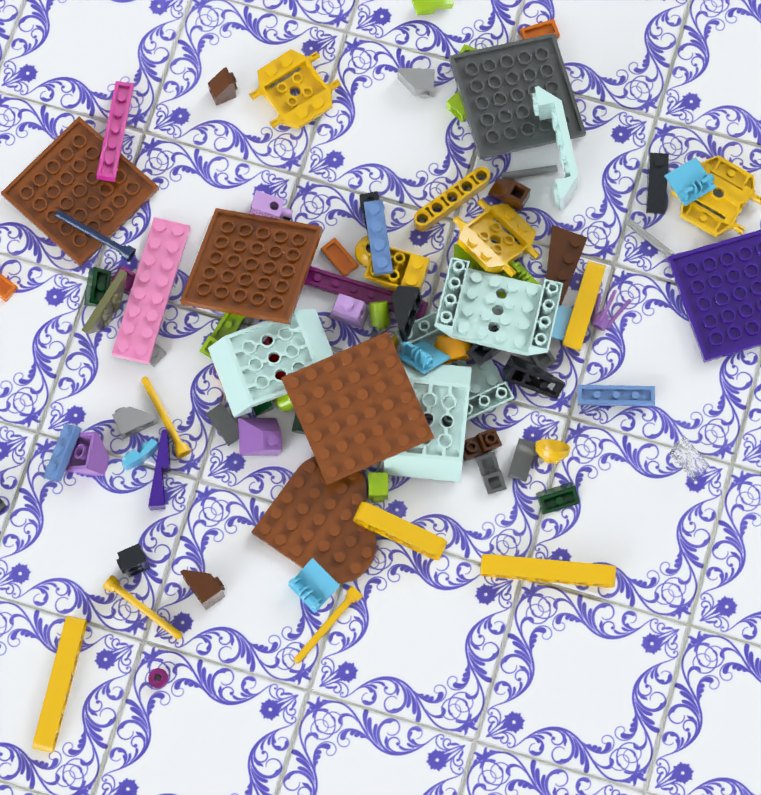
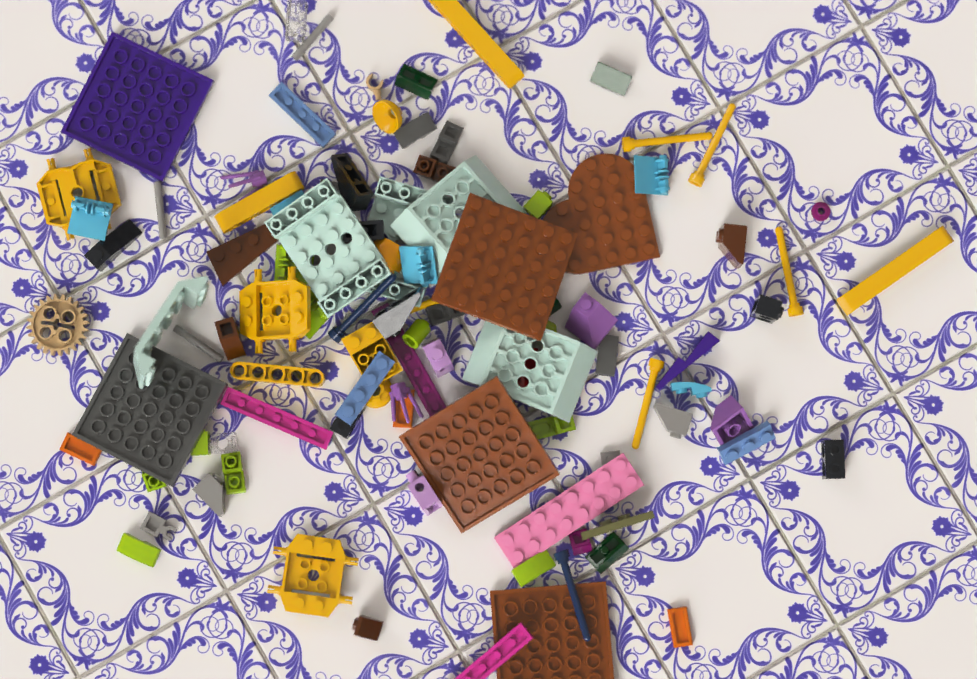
camera: 140 degrees left, 10 degrees up
yellow beam [353,502,447,561] -> none
none -> tan gear [26,294,90,356]
none -> light grey plate [140,511,177,541]
none -> clear brick [209,432,238,454]
none -> dark pink plate [220,387,334,450]
none -> lime slope [221,451,246,495]
none -> light grey bar [292,14,334,61]
none -> dark blue piece [328,273,397,343]
none -> tan piece [366,73,383,100]
none -> medium lavender plant [389,382,424,423]
none -> lime slope [511,550,556,587]
none -> slope [590,62,632,96]
none -> yellow piece [688,103,736,187]

